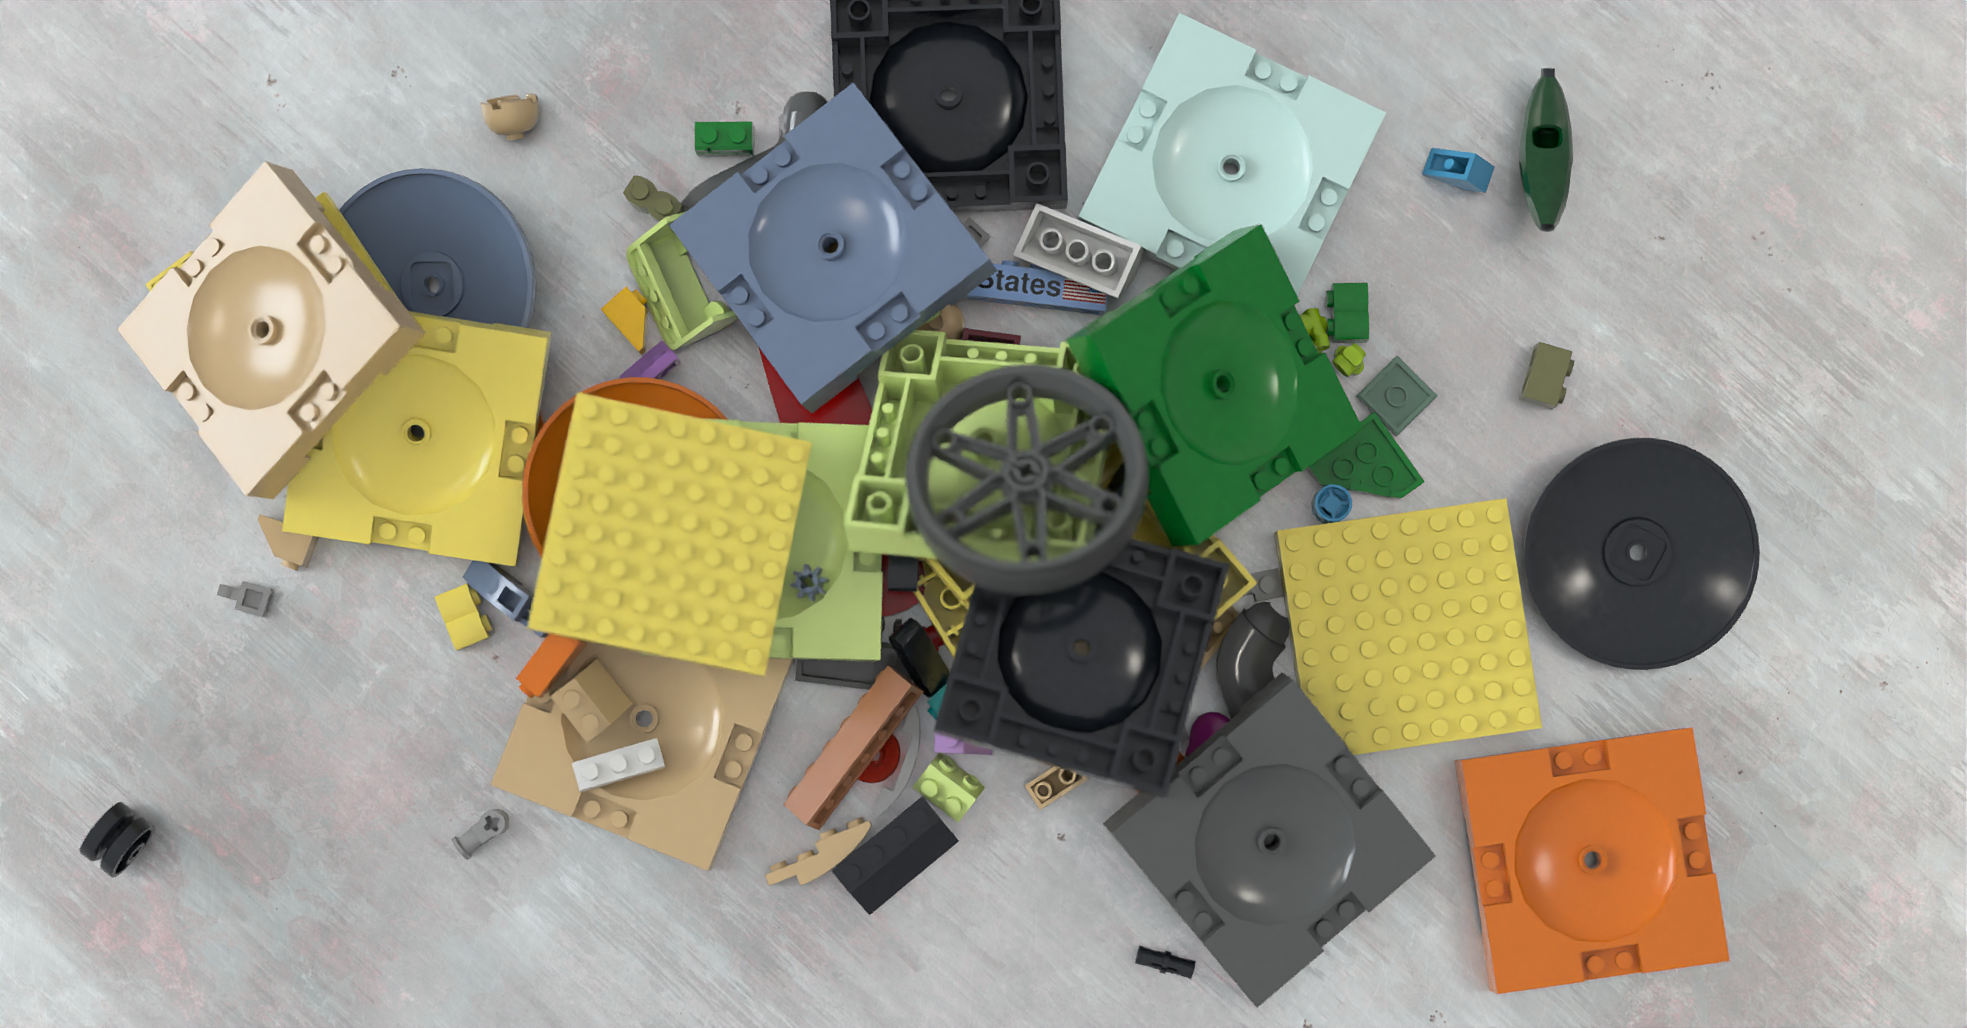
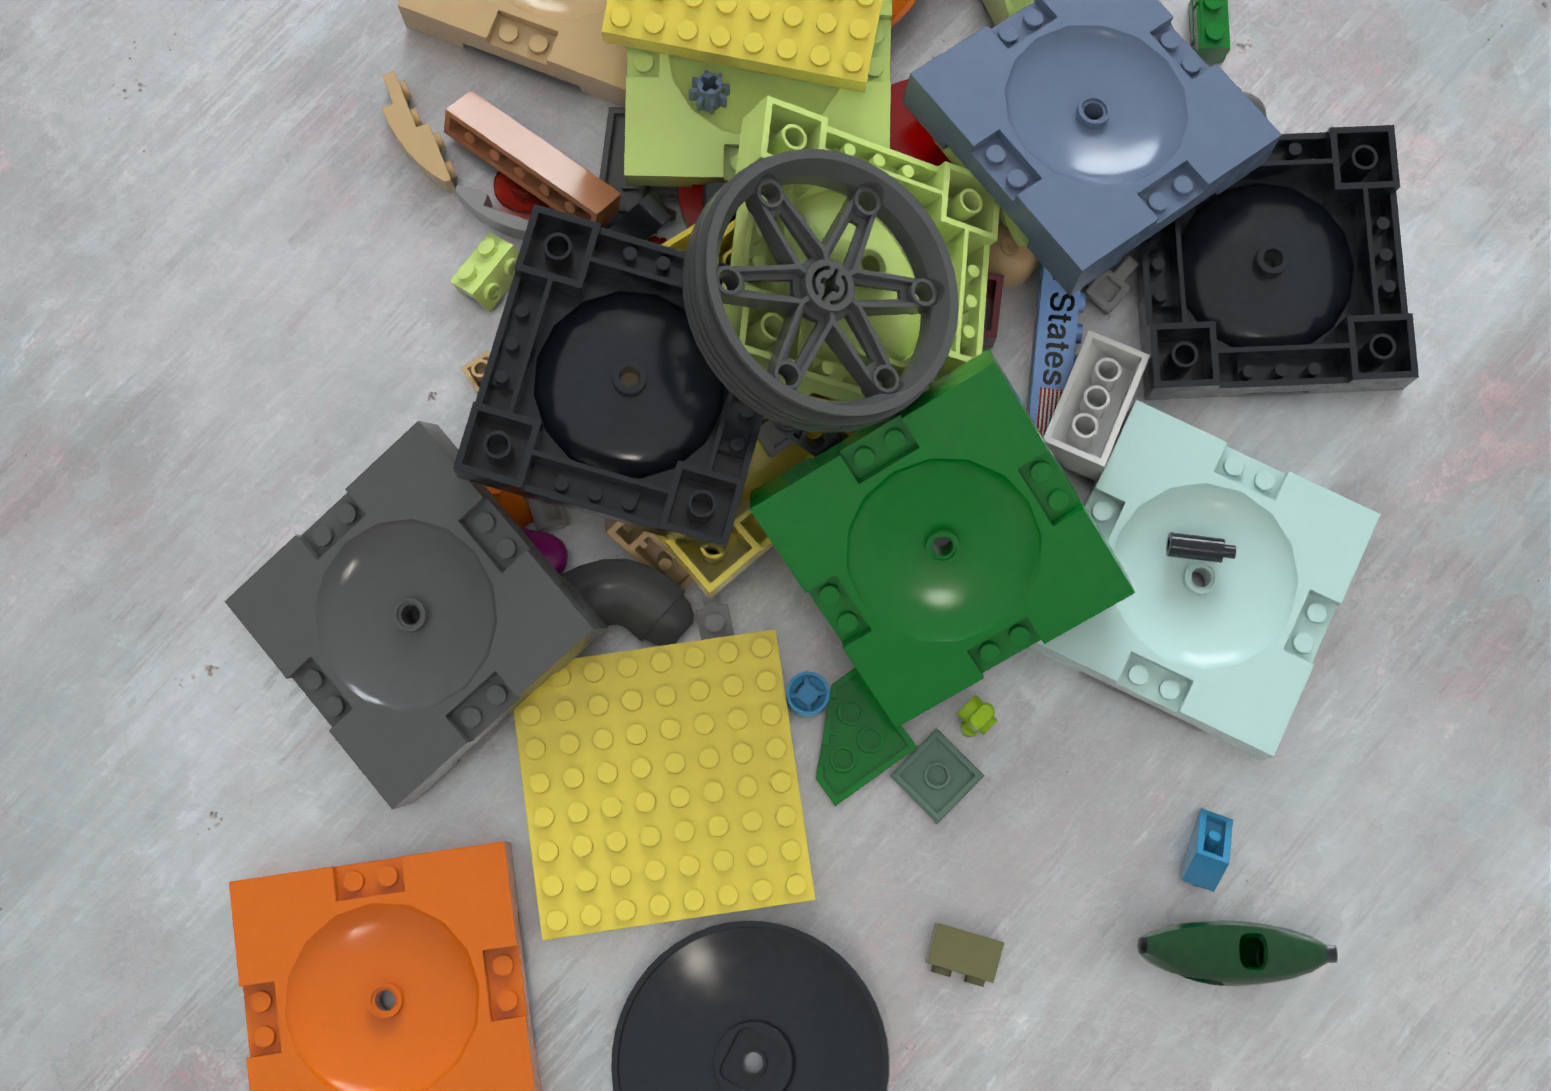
camera: 90 degrees right, 5 degrees down
black slope [832,796,959,915] -> none
black pin [1135,945,1196,979] -> none
lime plate [1299,308,1330,354] -> none
green brick [1326,283,1369,343] -> none
none -> black cylinder [1166,532,1236,563]

